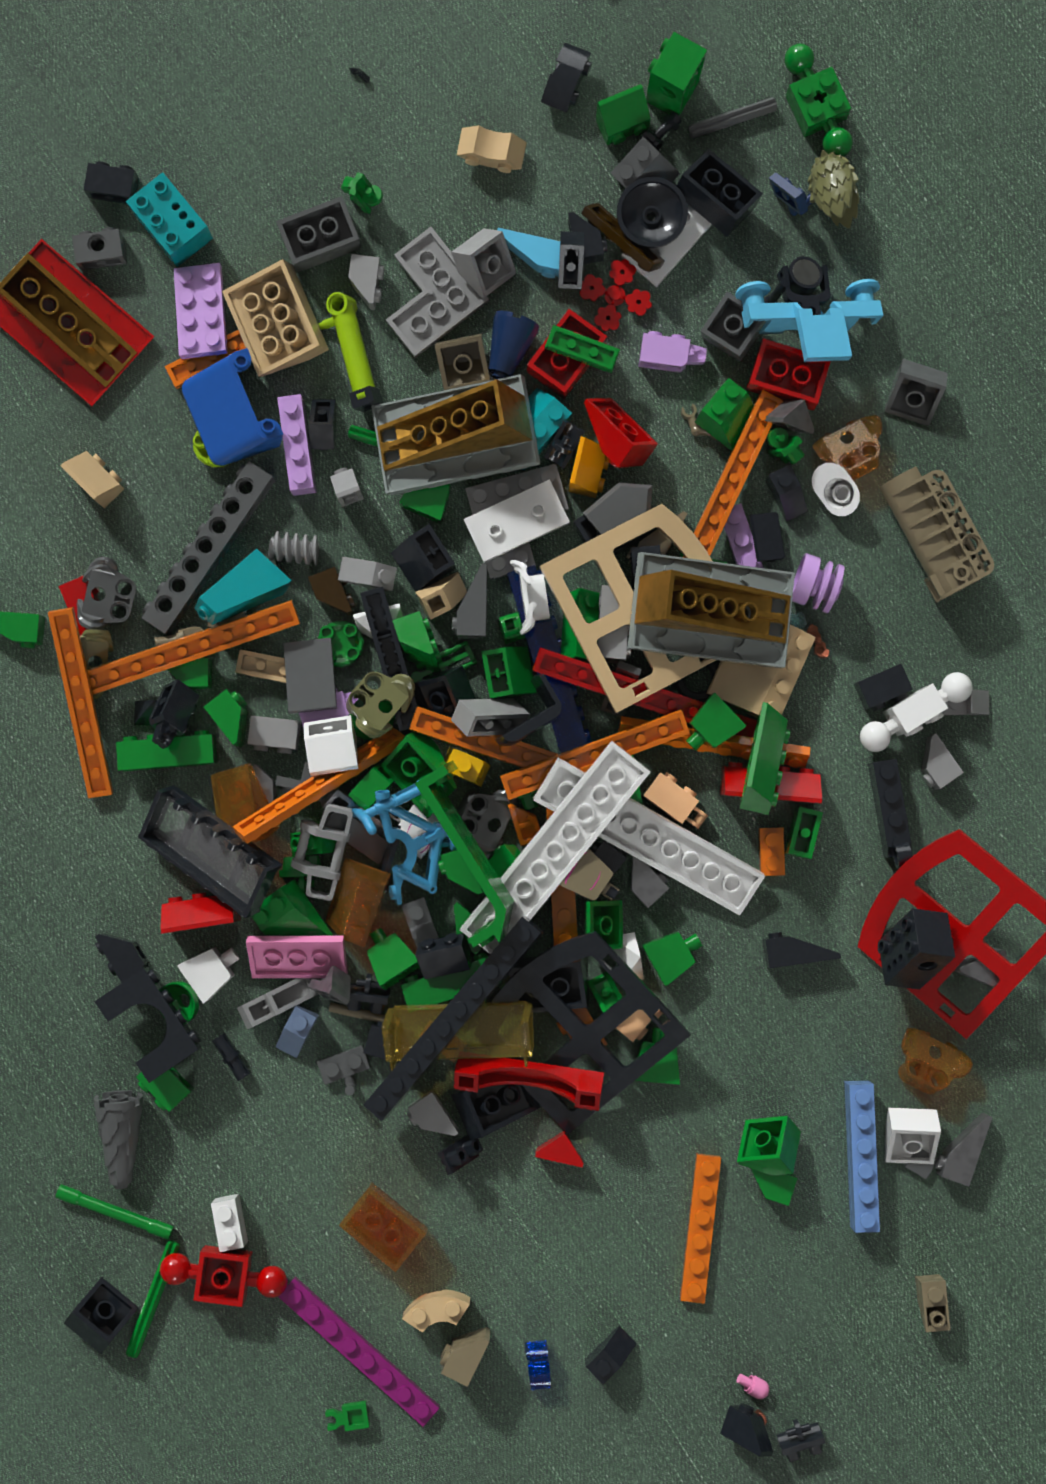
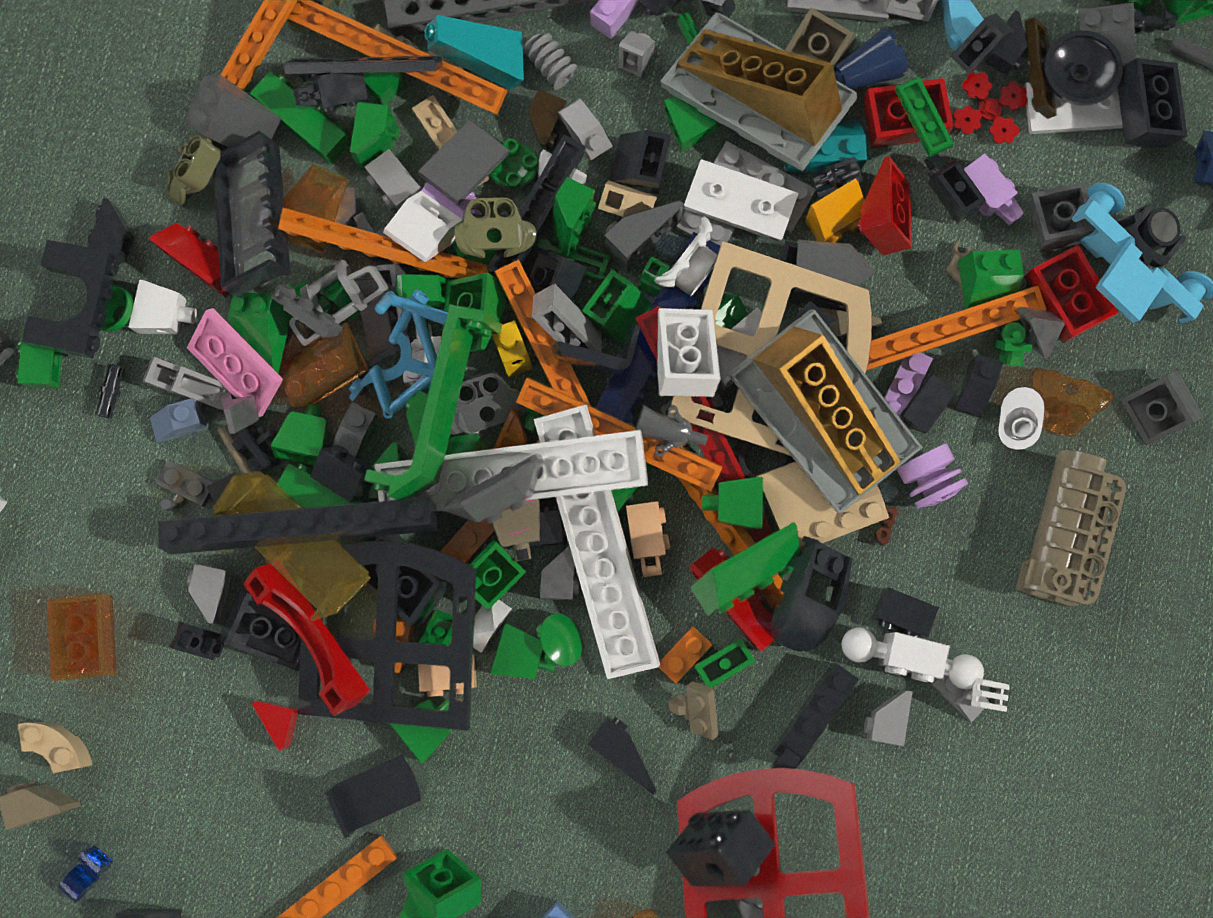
camera: 50 degrees right, 5 degrees down
none -> olive piece [164,134,221,206]
none -> dark grey slope [184,75,281,162]
none -> dark grey hinge [271,284,343,338]
none -> black tile [284,56,442,74]
none -> black piece [325,755,421,838]
none -> dark grey wedge [439,454,544,524]
none -> green dish [536,614,582,667]
none -> dark grey piece [635,405,708,457]
none -> white slope [658,308,720,397]
none -> dark tan hinge [668,681,718,740]
none -> black slope [772,536,853,652]
none -> black hinge [924,154,986,224]
none -> white tile [971,679,1009,712]

